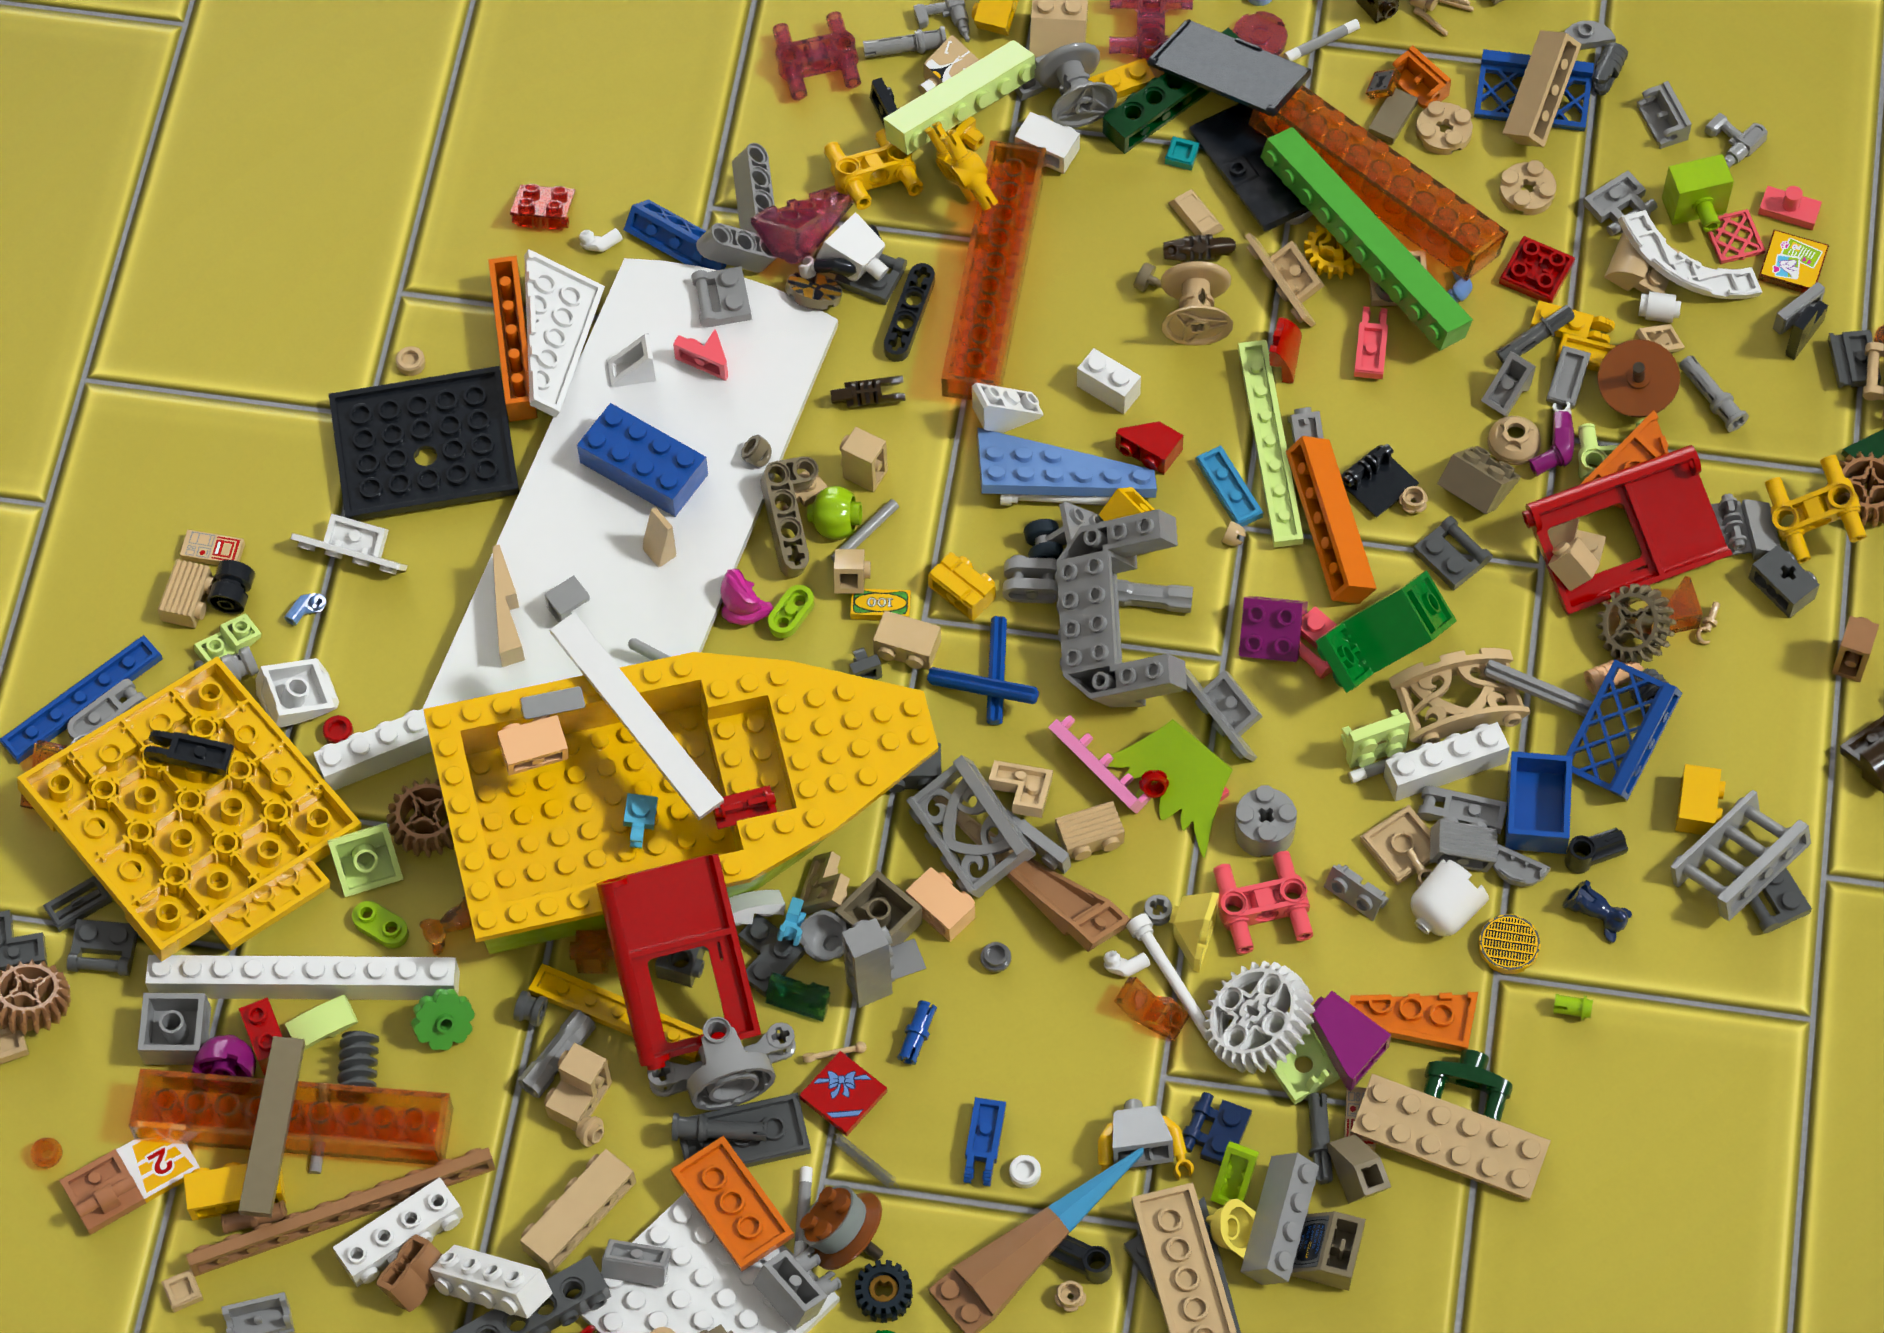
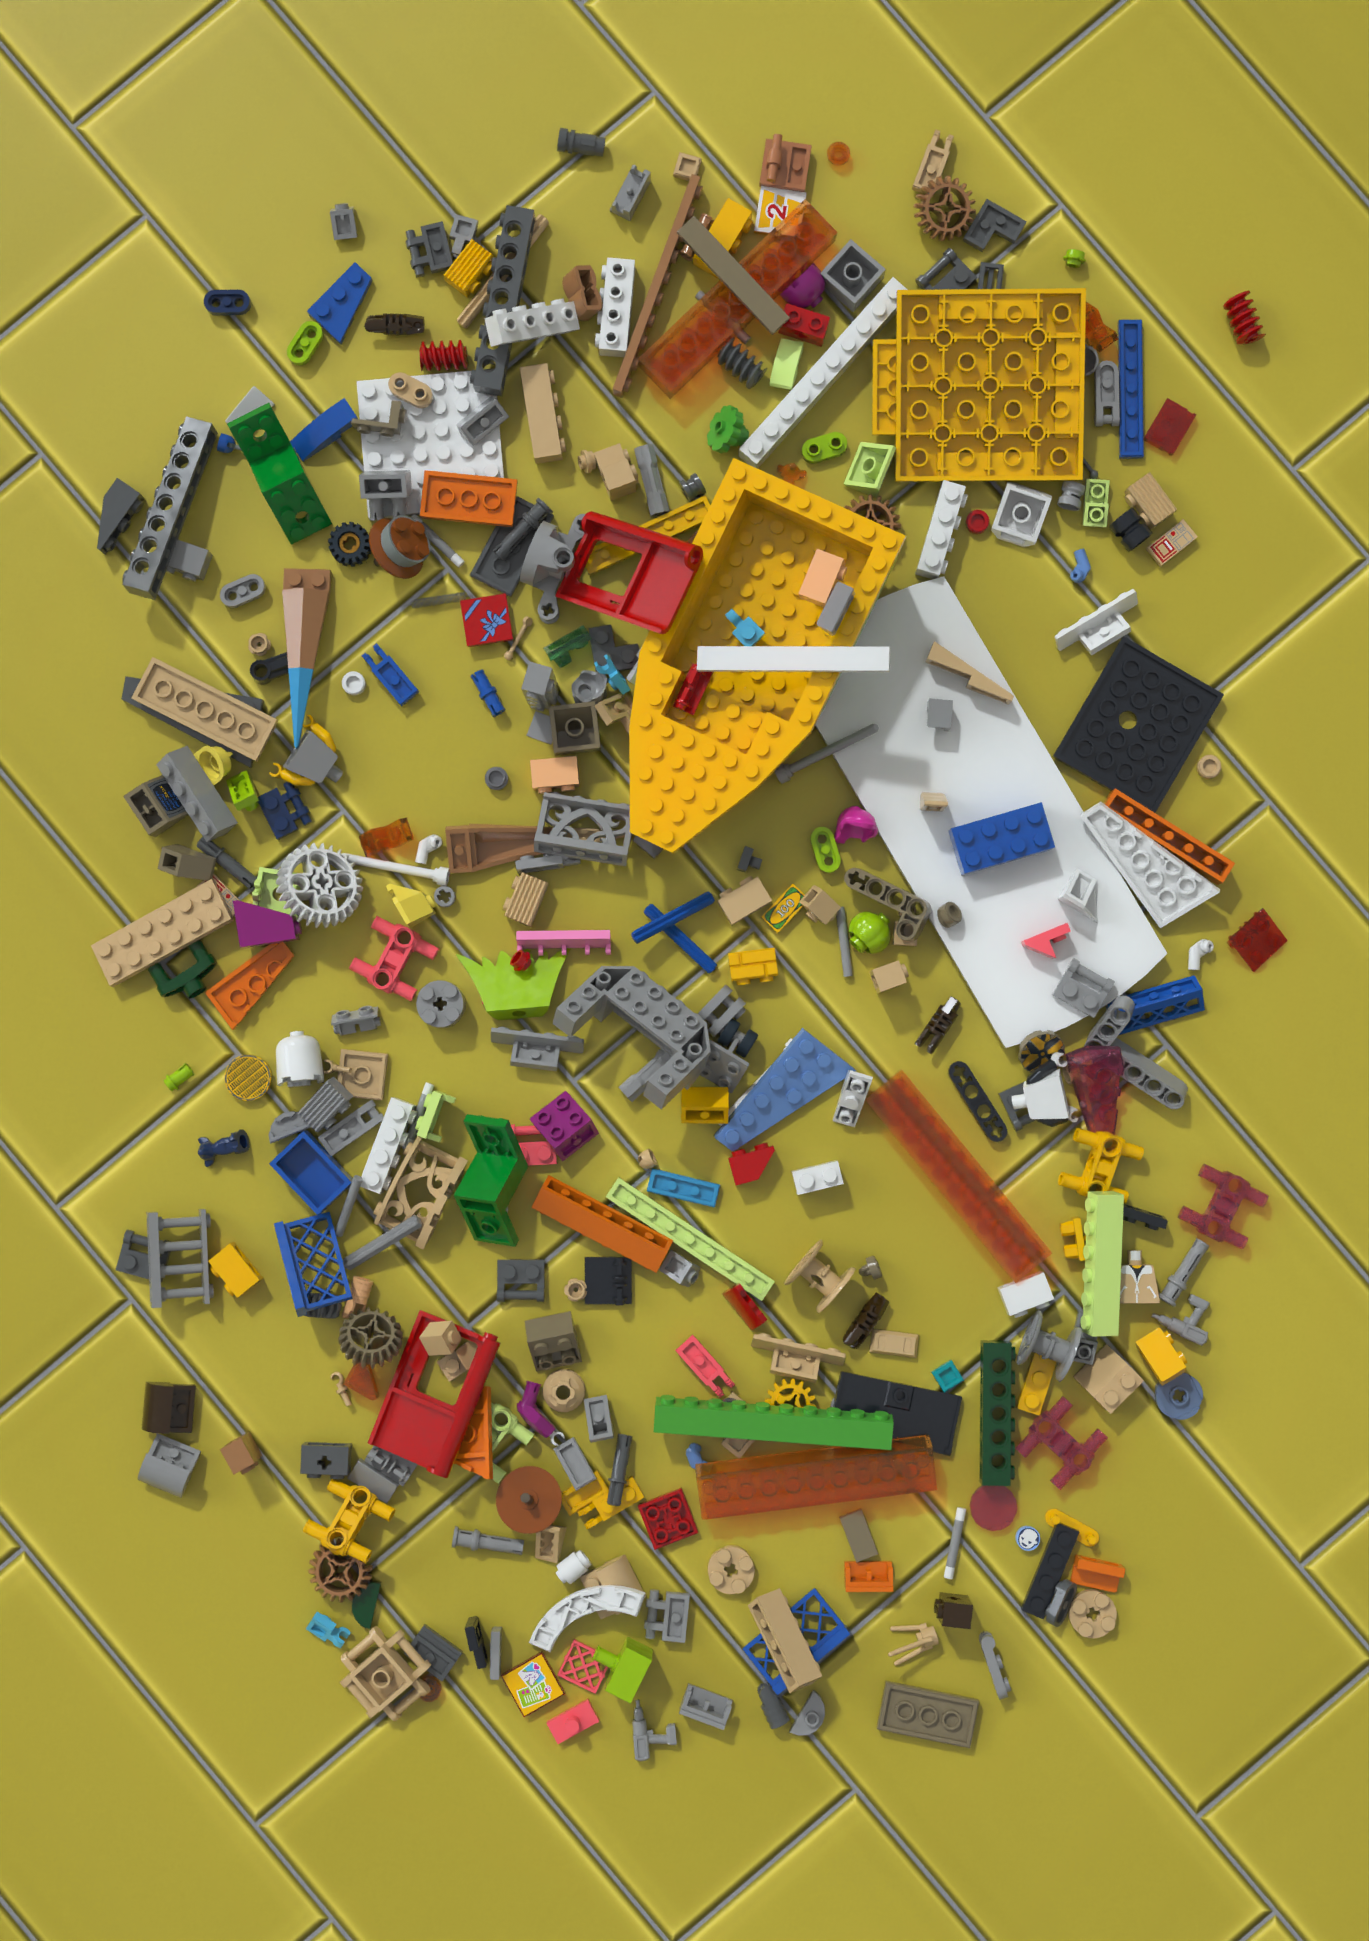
camera: 135 degrees right, 25 degrees up
black hinge [144,730,234,776] -> none
yellow piece [925,121,998,211] -> none
tan plate [988,760,1053,818] -> none
door [1147,19,1311,117] -> none
tile [1366,68,1402,99] -> none
tan plate [1416,101,1473,155] -> none
black piece [1564,827,1628,874] -> none
none -> light grey bar [335,1175,363,1237]
none -> clear red plate [1143,398,1196,456]

